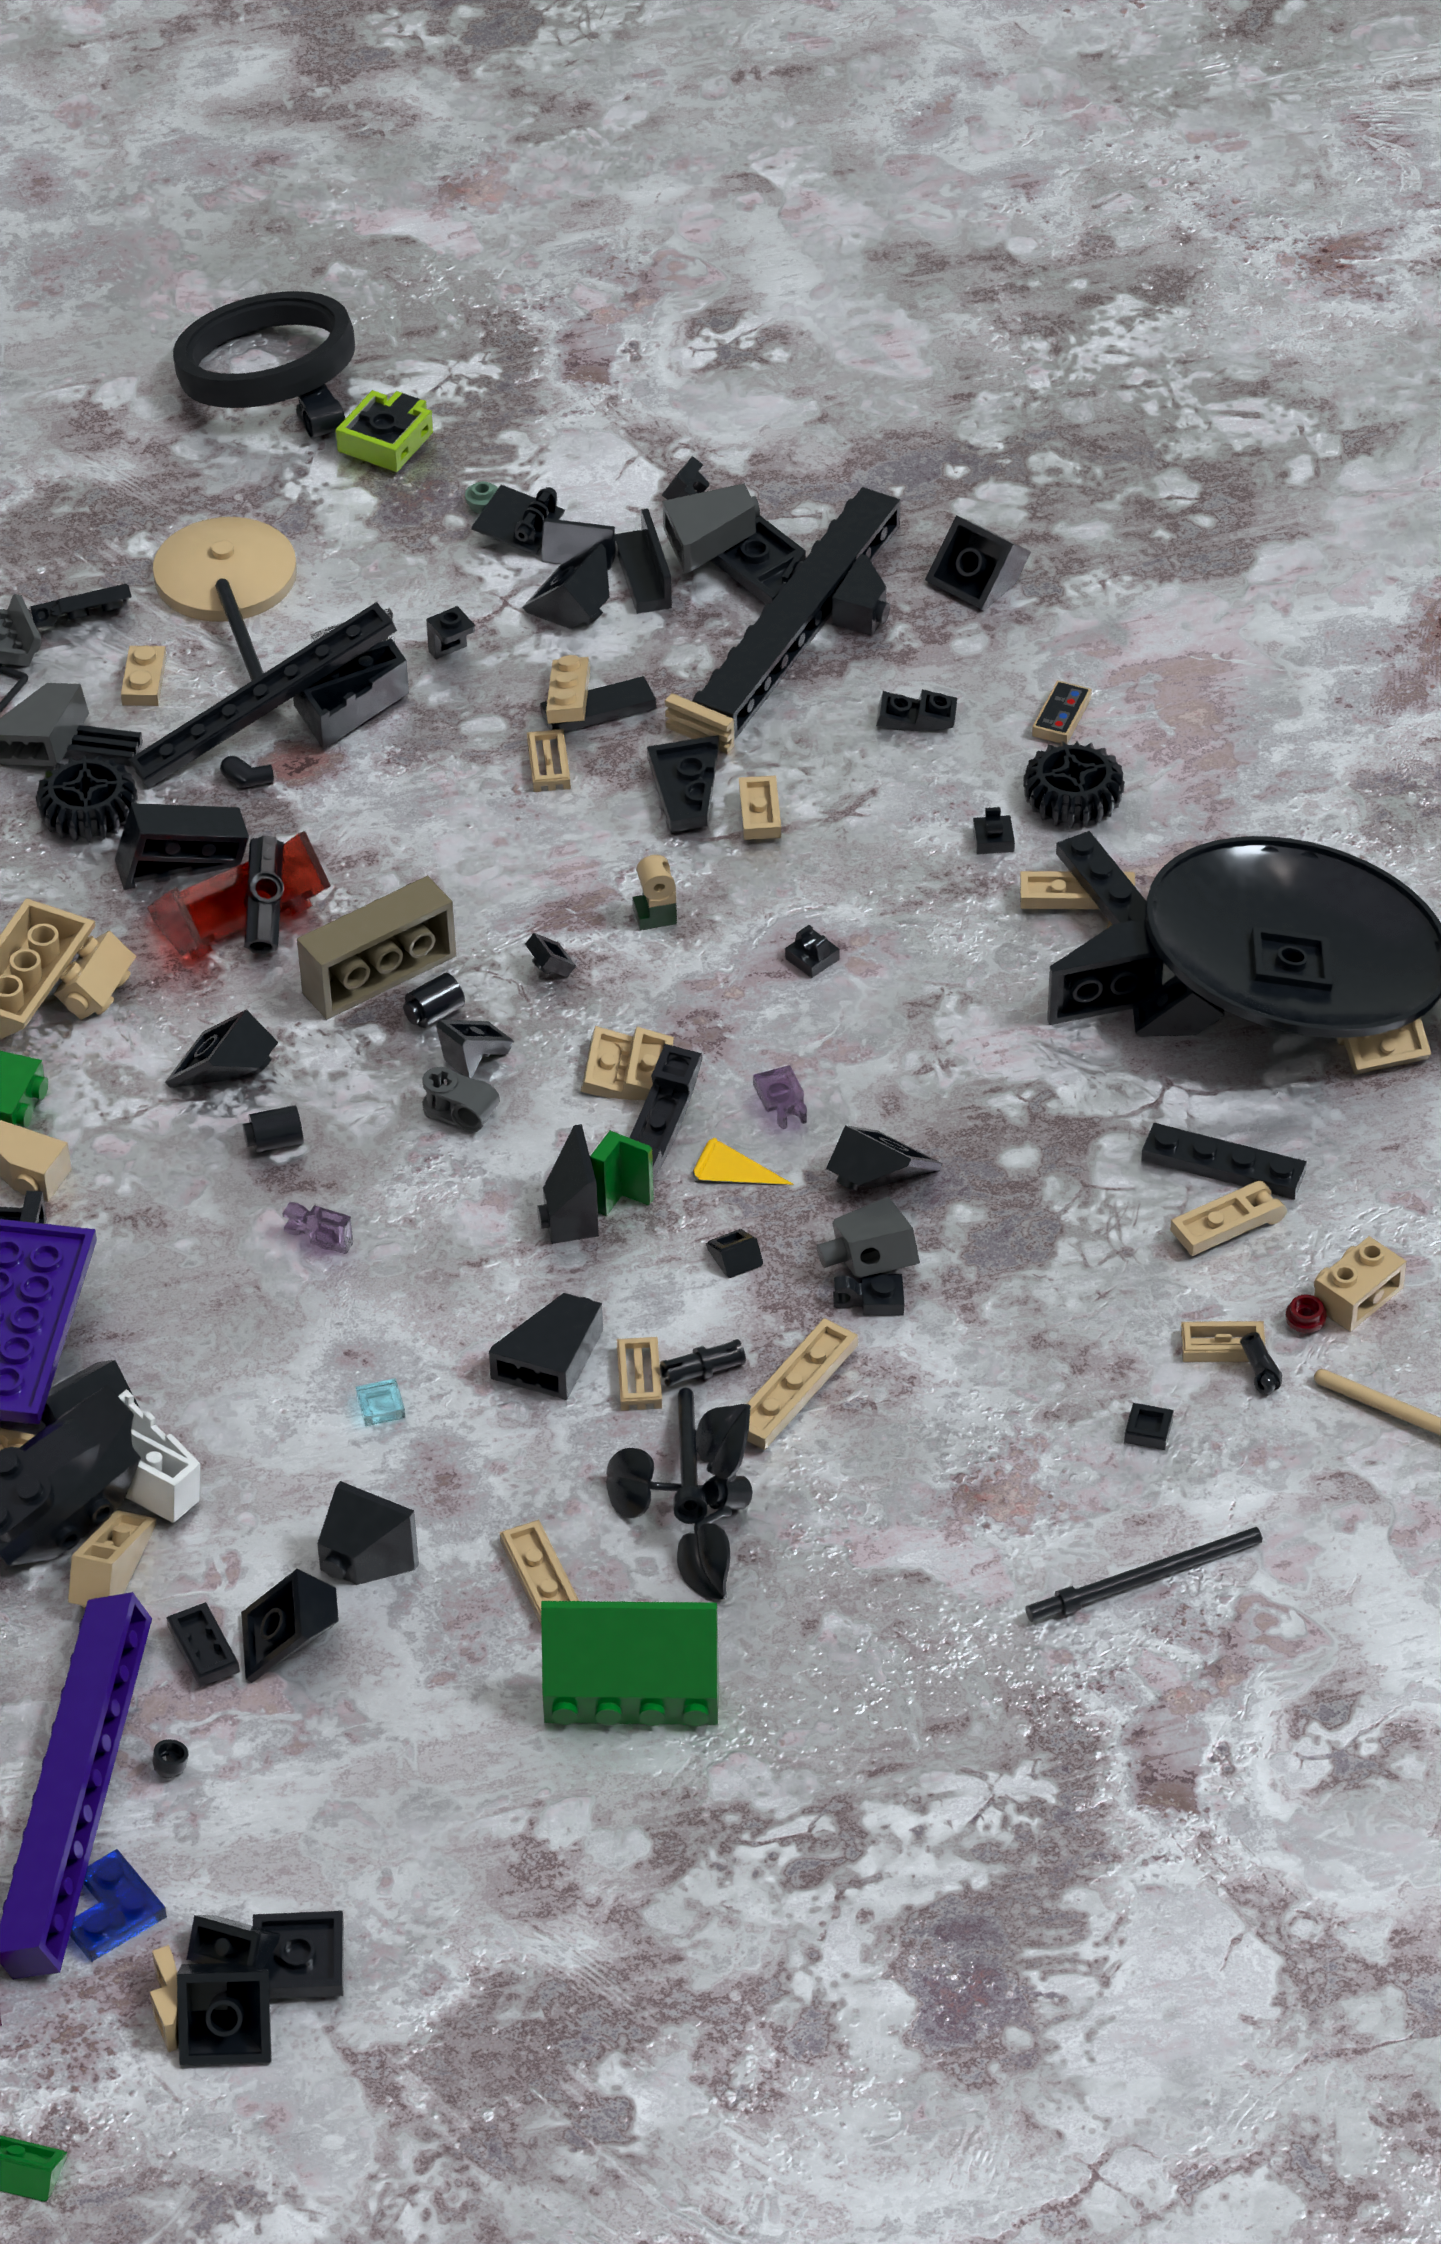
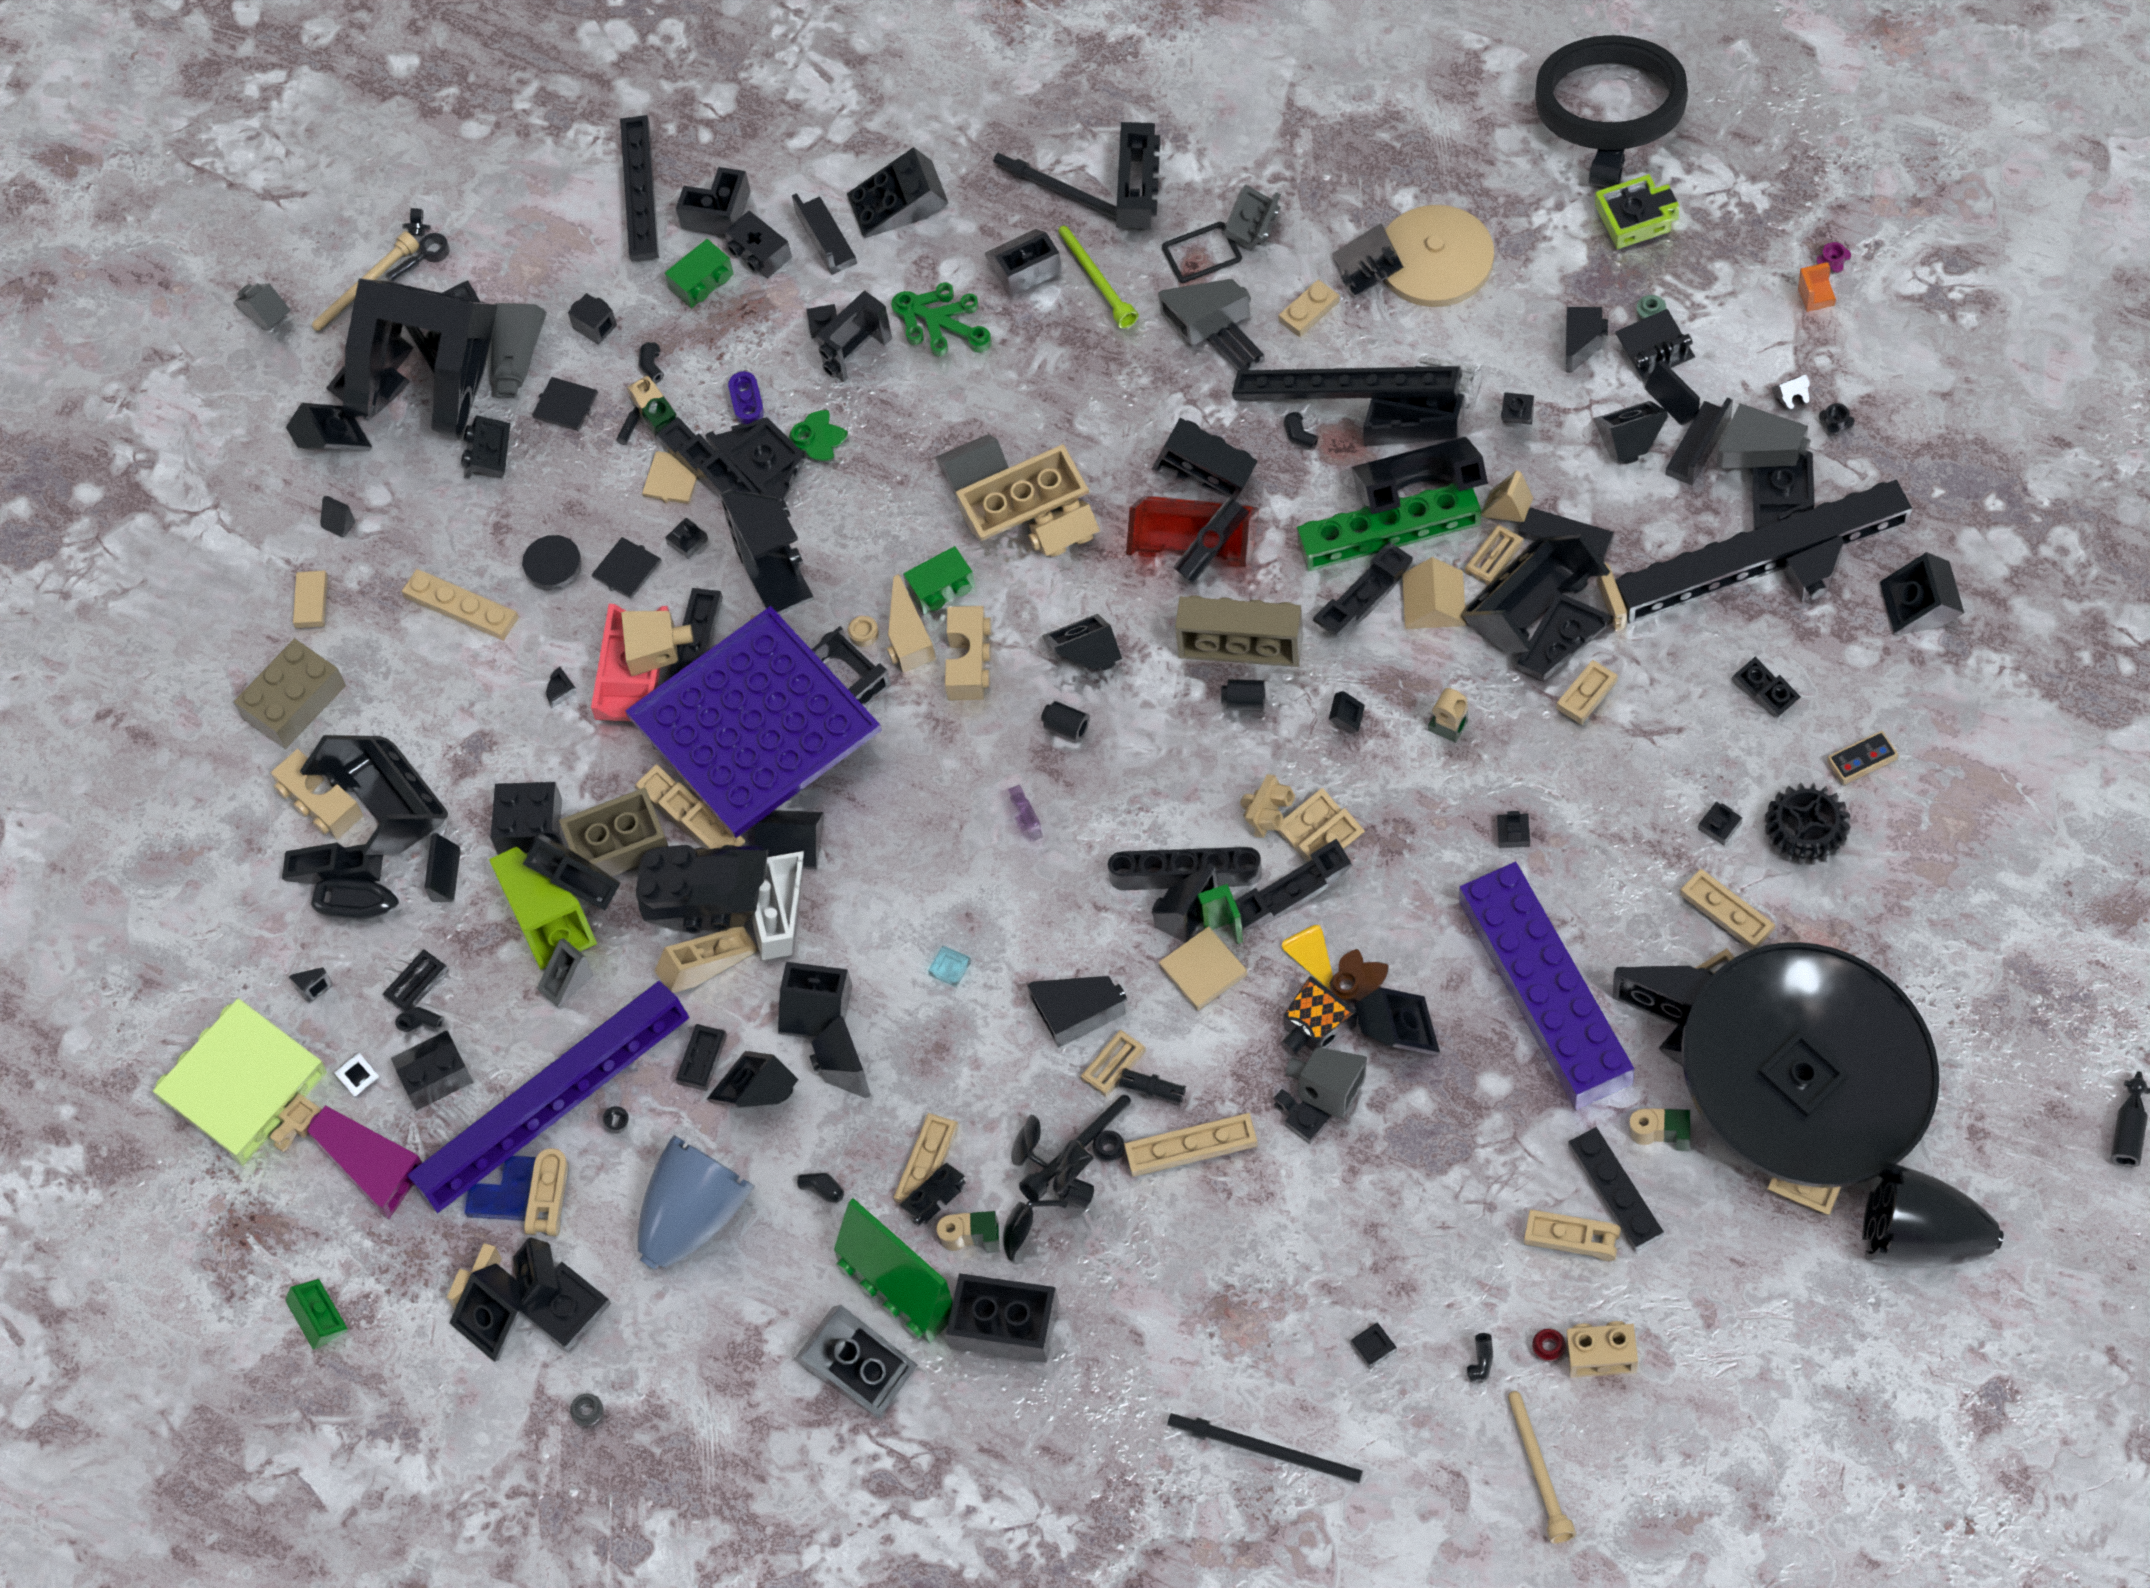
camera: 50 degrees right, 15 degrees up
black hinge [29,584,132,628] -> none
black gear [36,755,138,842] -> none
black piece [215,578,264,681] -> none
dark grey piece [422,1067,500,1133] -> none
black slope [436,1020,514,1078] -> none
tan plate [546,655,590,724] -> none
black slope [706,1229,763,1278] -> none
clear purple plate [753,1065,807,1129] -> none
black plate [1056,831,1146,924] -> none
tan tile [1181,1321,1266,1362] -> none
none -> tan plate [524,1148,568,1236]
none -> dark grey plate [570,1393,603,1426]
none -> sand blue cylinder [638,1134,755,1270]
none -> black slope [778,962,853,1039]
none -> black slope [794,1305,918,1418]
none -> black arm [797,1172,844,1203]
none -> black hinge [899,1162,966,1227]
none -> leg [936,1211,1000,1253]
none -> tan arch [945,606,992,701]
none -> black brick [946,1273,1059,1363]
none -> black beam [1107,847,1262,890]
none -> tan tile [1159,926,1248,1011]
none -> tan hips [1240,774,1295,838]
none -> black torso [1281,976,1357,1056]
none -> green brick [1297,483,1481,572]
none -> black slope [1313,542,1413,637]
none -> reddish brown plate [1330,949,1389,1002]
none -> black hinge [1332,223,1404,298]
none -> black arch [1351,436,1488,515]
none -> tan slope [1402,557,1466,629]
none -> dark purple brick [1459,861,1635,1111]
none -> black windscreen [1461,534,1610,653]
none -> tan slope [1481,470,1533,522]
none -> black slope [1566,307,1608,373]
none -> leg [1630,1108,1690,1151]
none -> orange panel [1798,262,1836,312]
none -> magenta plate [1816,242,1851,273]
none -> black plate [1819,403,1855,435]

